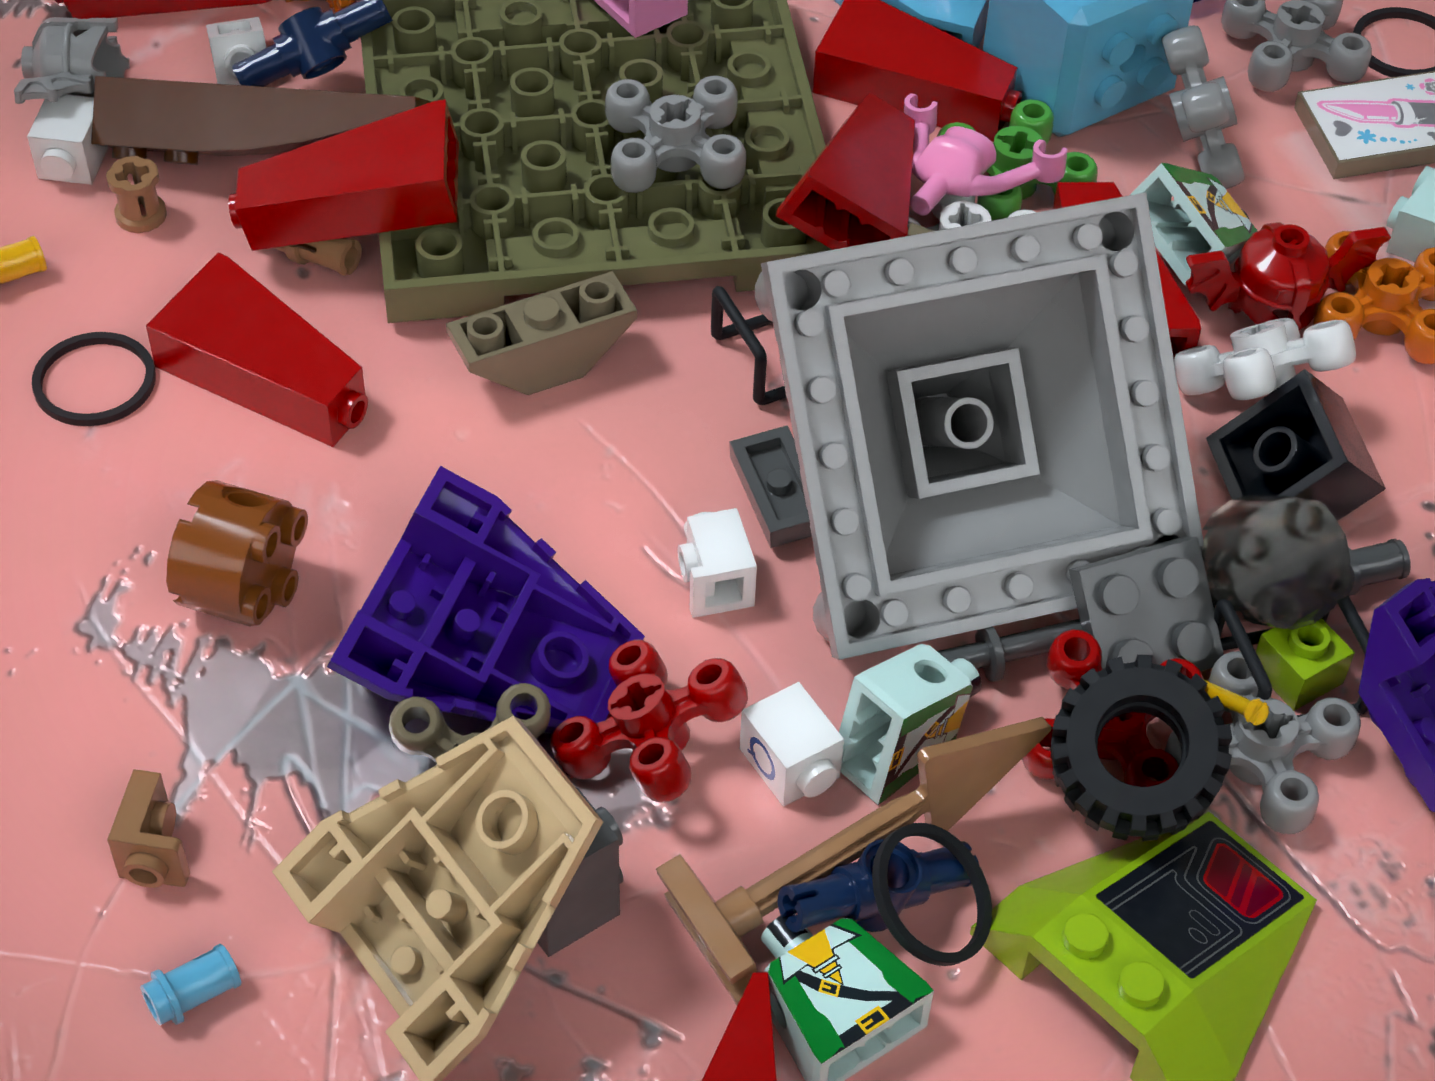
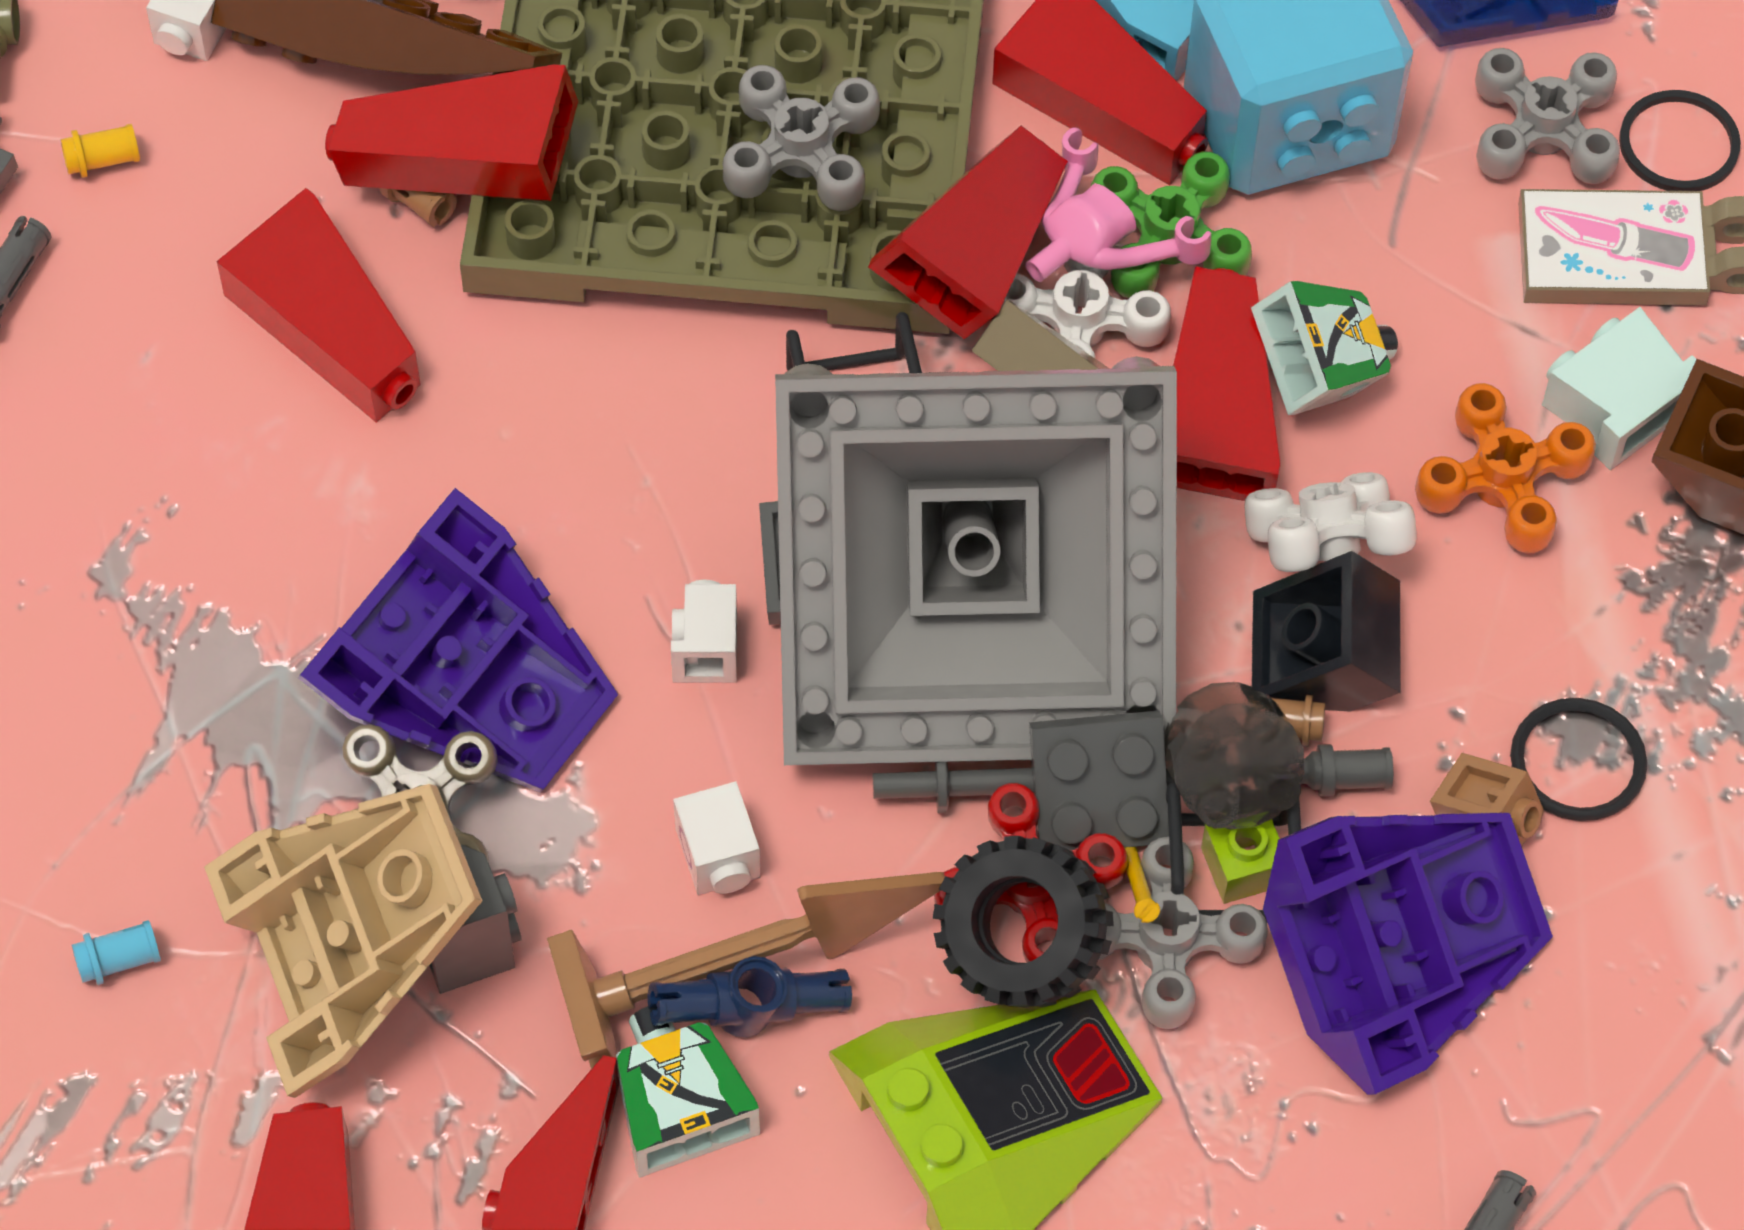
camera: 15 degrees right, 10 degrees up
black piece [32,332,156,426] -> none
medium nougat bush [106,156,167,233] -> none
medium nougat bracket [107,769,190,888] -> none
dark orange brick [166,480,308,627] -> none
dark tan slope [446,271,637,395] -> none
red gear [550,640,748,803] -> none
light aqua torso [839,644,981,805] -> none
black piece [872,823,992,966] -> none
light grey gear [1162,25,1245,189] -> none
red helmet [1185,222,1391,330] -> none

